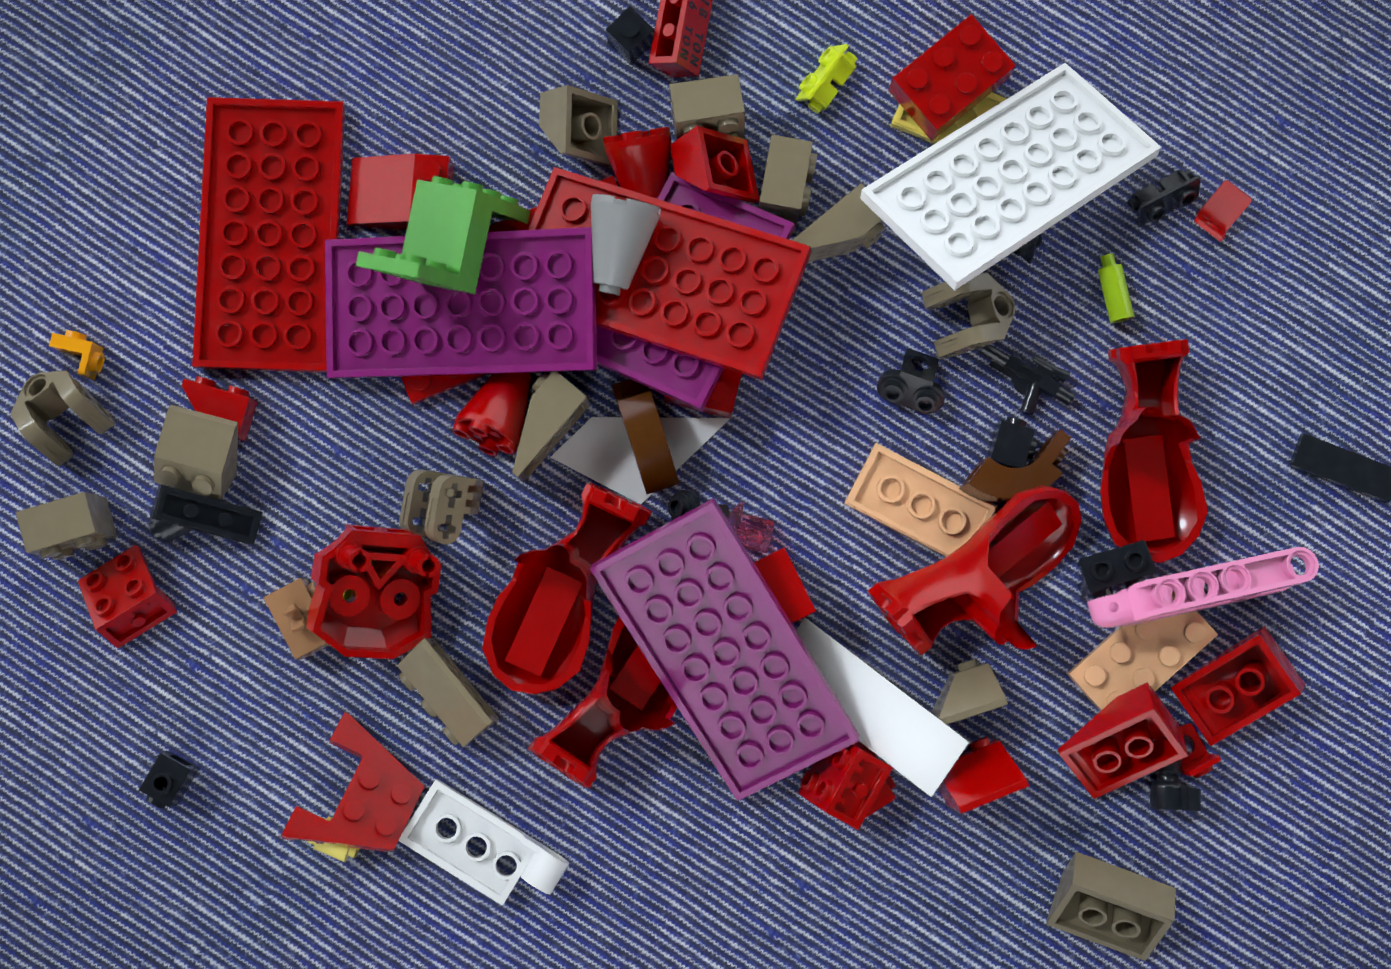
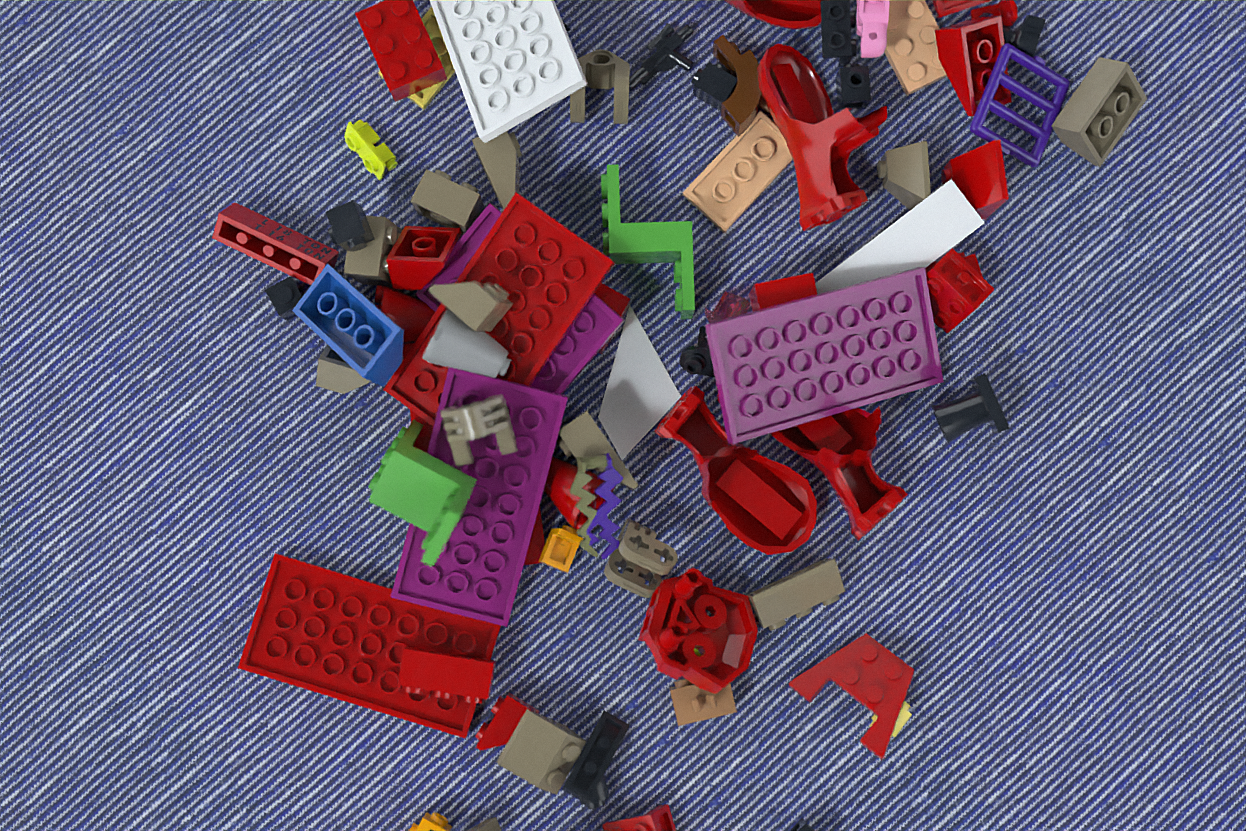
camera: 75 degrees left, 0 degrees up
slope [347,153,454,230] -> none
white hinge [399,779,569,906] -> none
reddish brown arch [611,379,679,494] -> none
black bracket [877,348,945,414] -> none
none -> blue slope [292,264,404,387]
none -> black brick [326,200,374,251]
none -> red brick [397,647,496,704]
none -> dark tan slope [428,282,513,331]
none -> dark tan piece [441,394,518,466]
none -> light orange bracket [539,525,584,573]
none -> piece [569,453,624,559]
none -> bright green bracket [601,164,695,319]
none -> black brick [835,63,871,110]
none -> black plant [931,373,1010,443]
none -> dark purple bar [969,43,1070,168]

